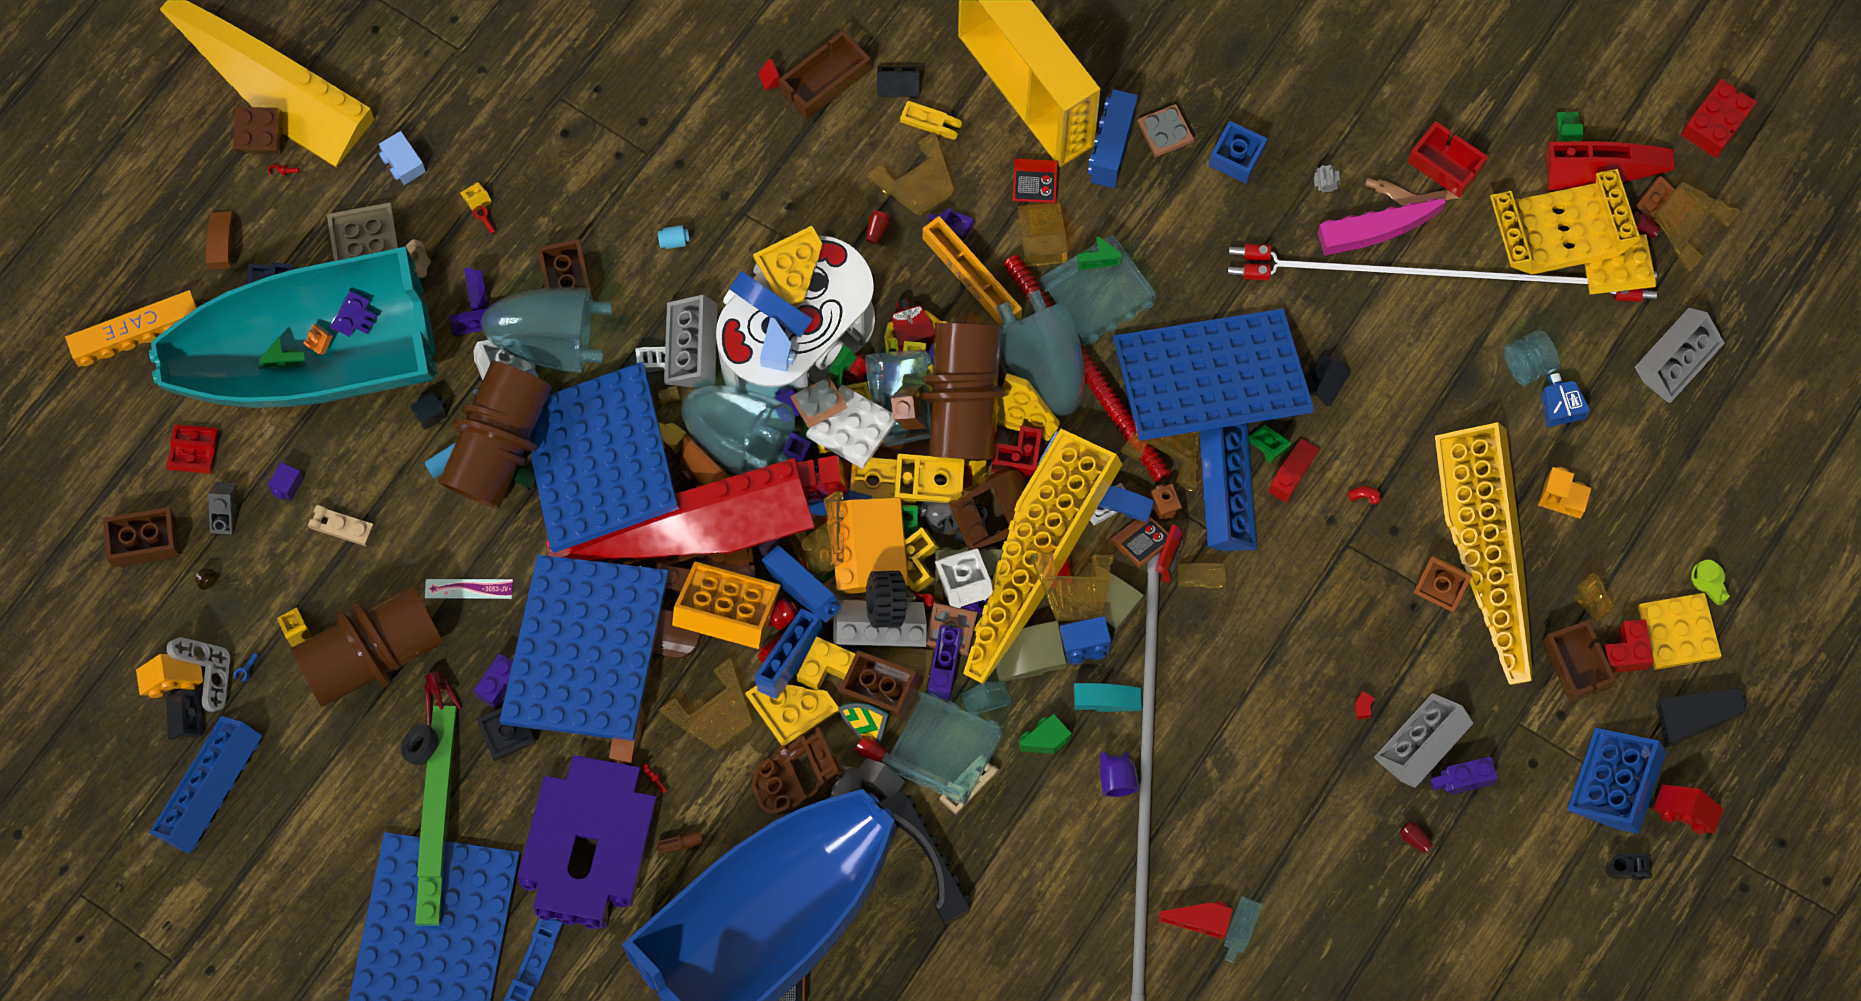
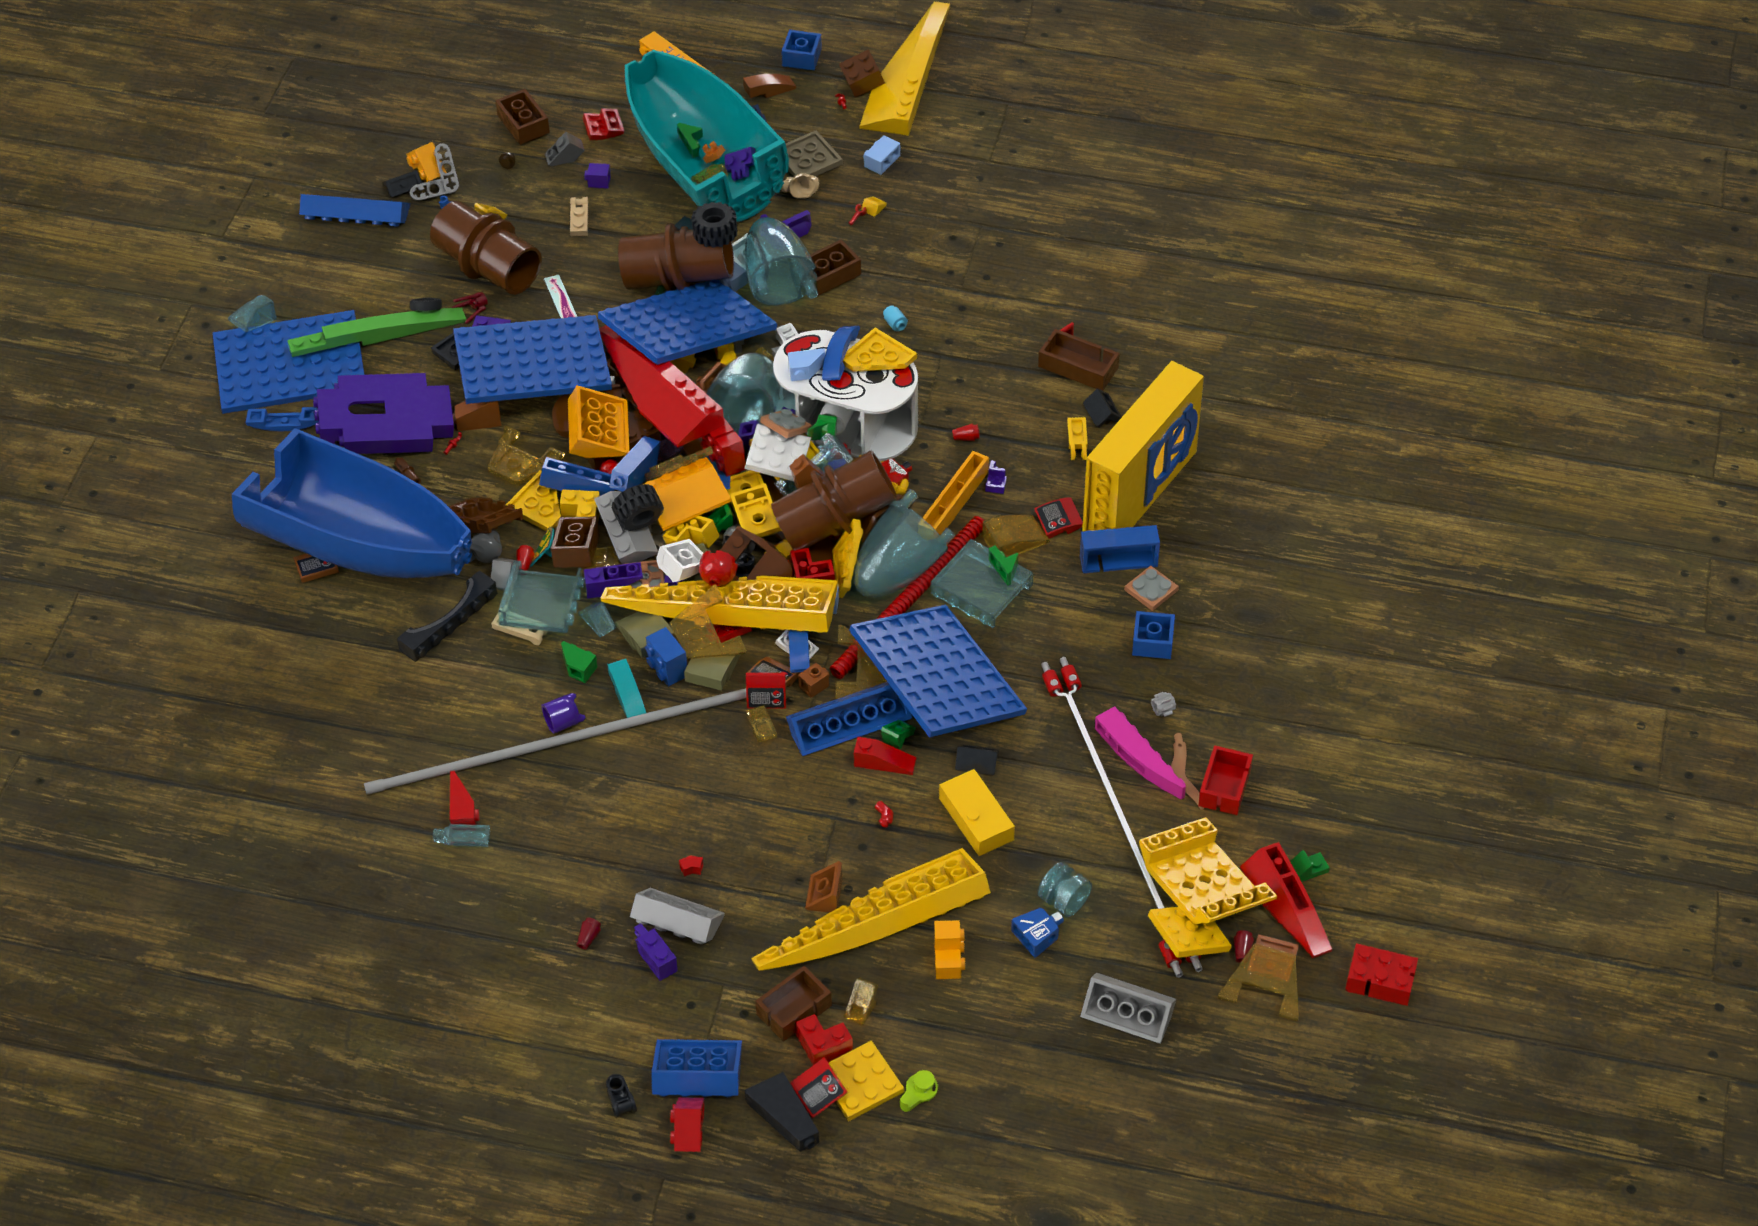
camera: 70 degrees right, 20 degrees down
clear yellow wing [866,132,954,215] -> none
none -> clear light blue slope [228,295,277,332]
none -> clear yellow slope [691,164,728,184]
none -> black tyre [692,202,738,248]
none -> red cylinder [699,550,738,587]
none -> blue brick [782,30,822,70]
none -> slope [790,1057,848,1118]
none -> yellow brick [939,769,1015,856]

